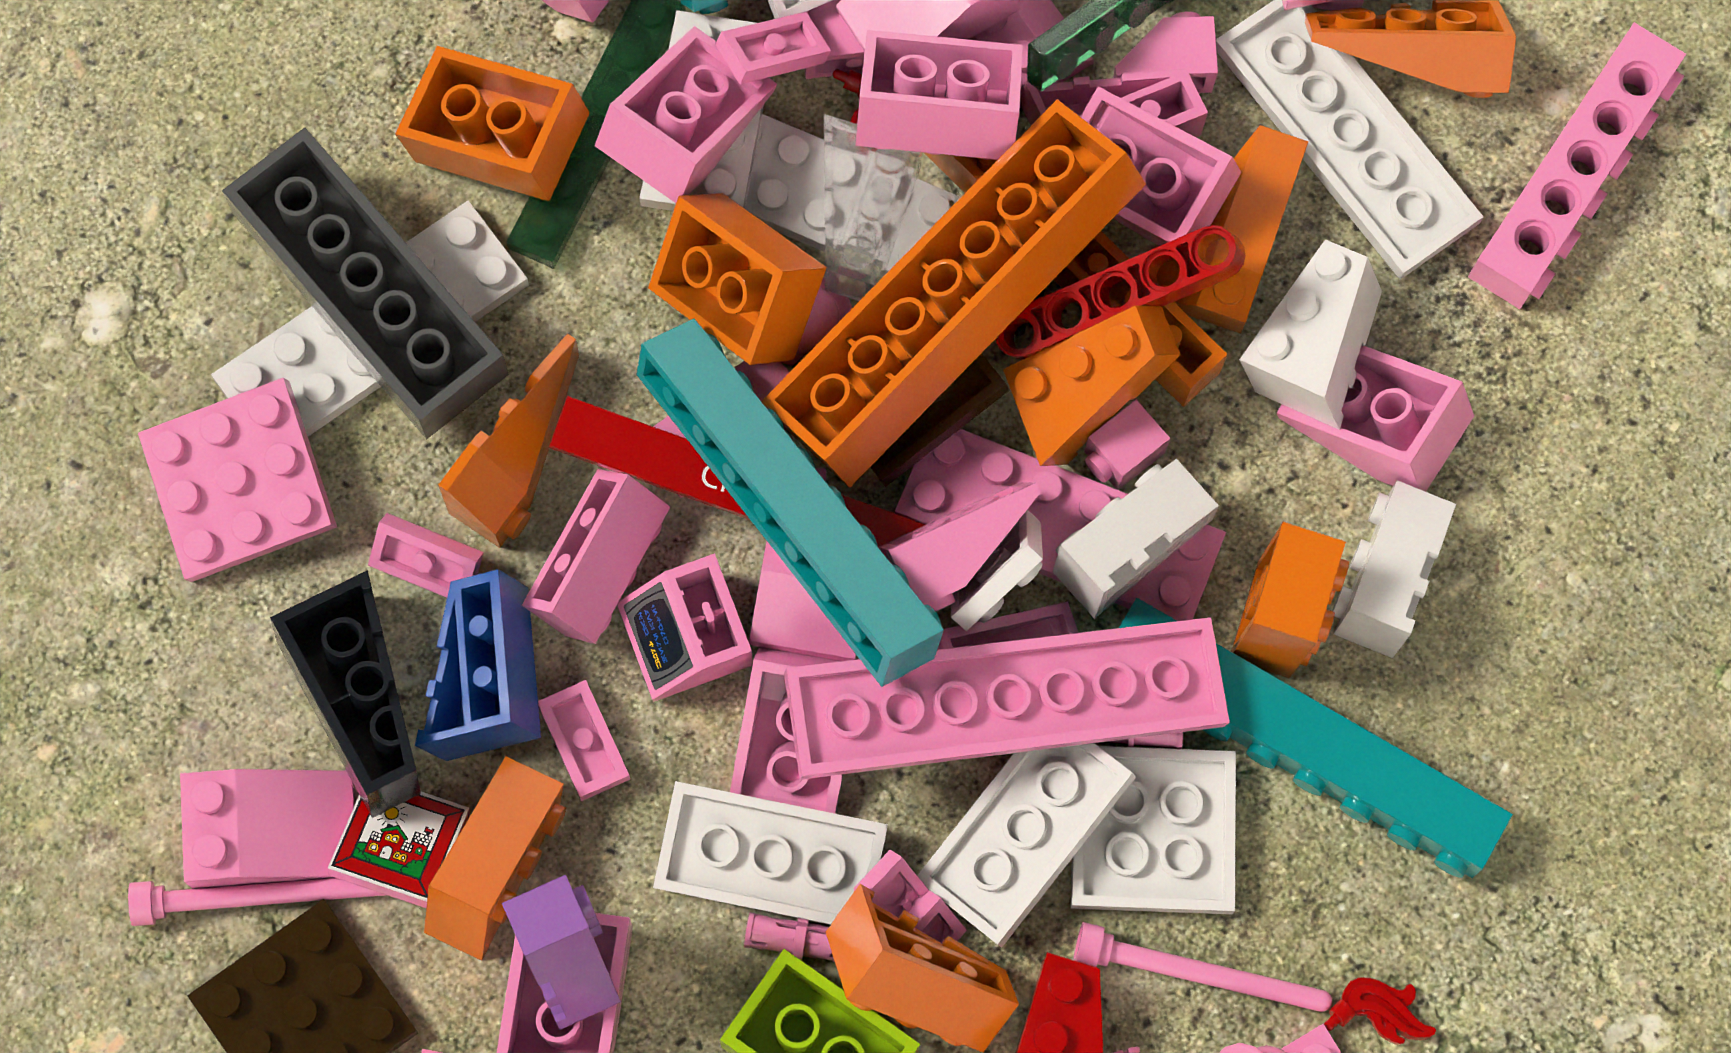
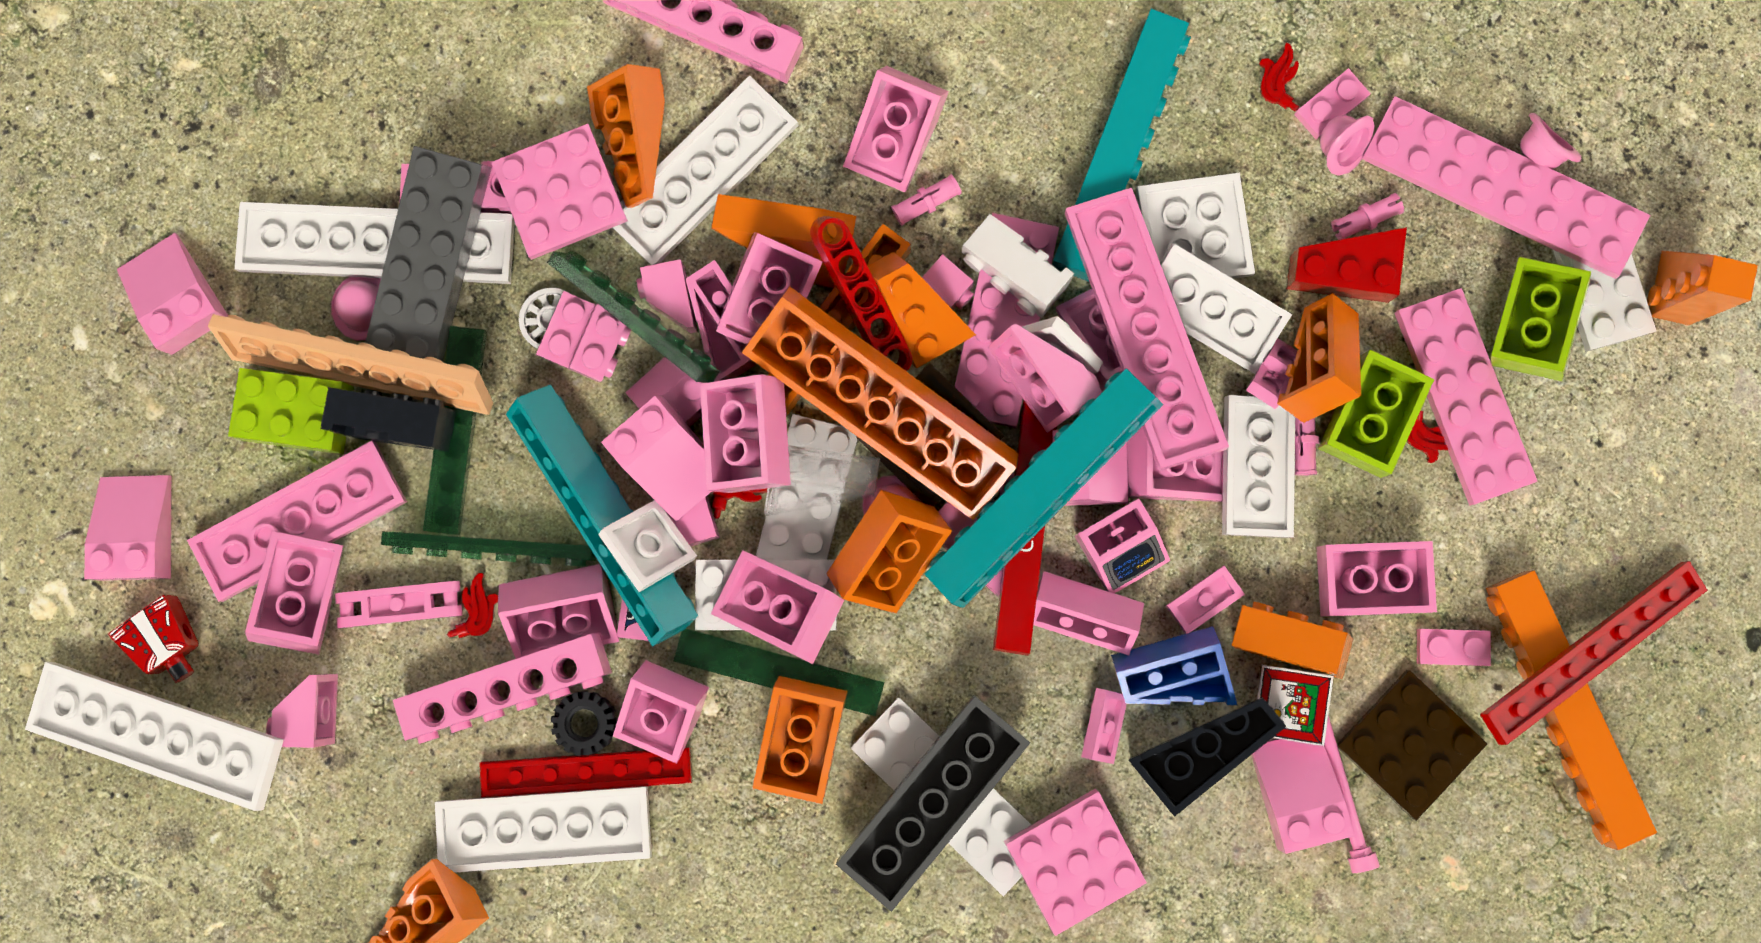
camera: 90 degrees left, 10 degrees up
orange wedge [438,333,579,548] -> none
medium lavender wedge [502,875,621,1030] -> none
bright pink plate [715,12,831,84] -> none
bright pink piece [1073,922,1332,1012] -> none
orange brick [1231,522,1349,678] -> none
white wedge [1239,240,1382,430] -> none
white wedge [1332,480,1456,658] -> none
none -> bright pink pin [891,174,962,226]

